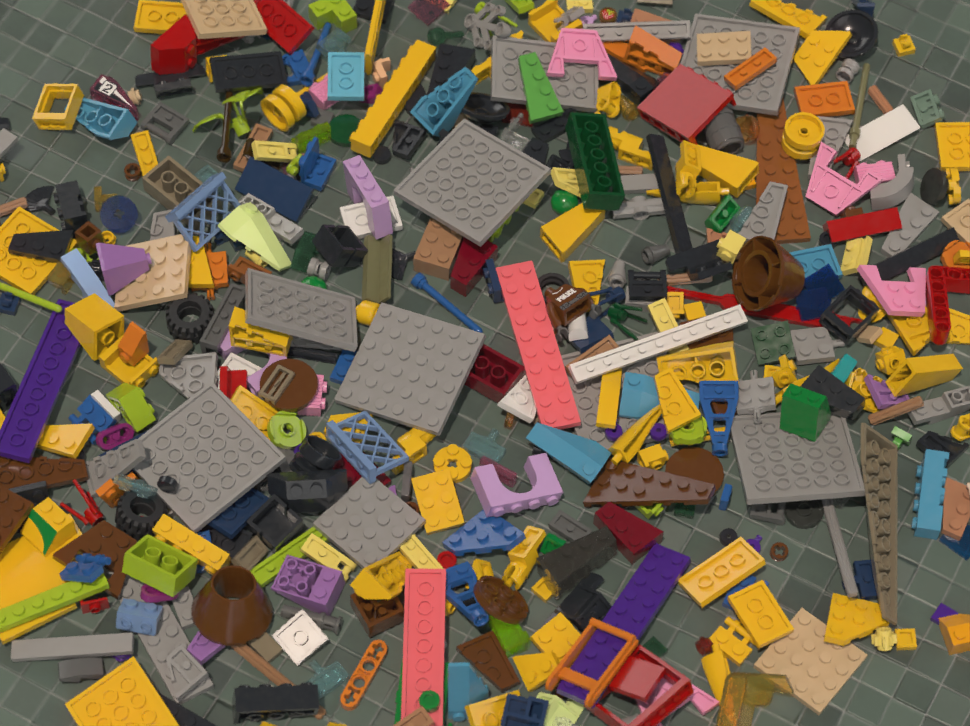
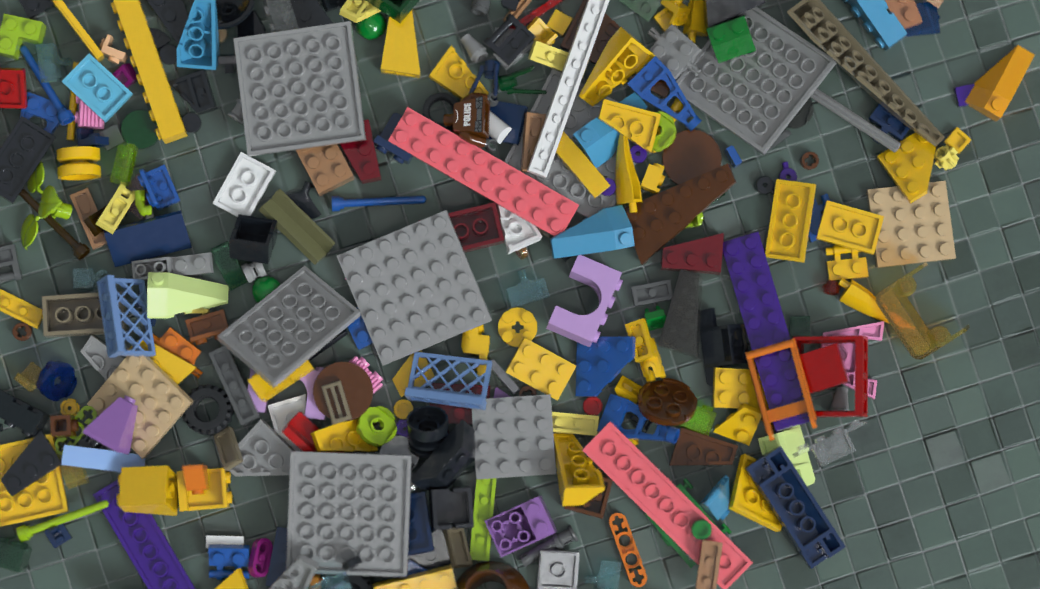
camera: 50 degrees left, 25 degrees up
lime brick [105,382,156,432] -> none
light yellow plate [299,533,357,582] -> none
lavender arch [343,155,393,239] -> none
yellow head [356,300,380,326] -> none
clear pink tile [479,456,517,488] -> none
yellow tile [531,575,560,603] -> none

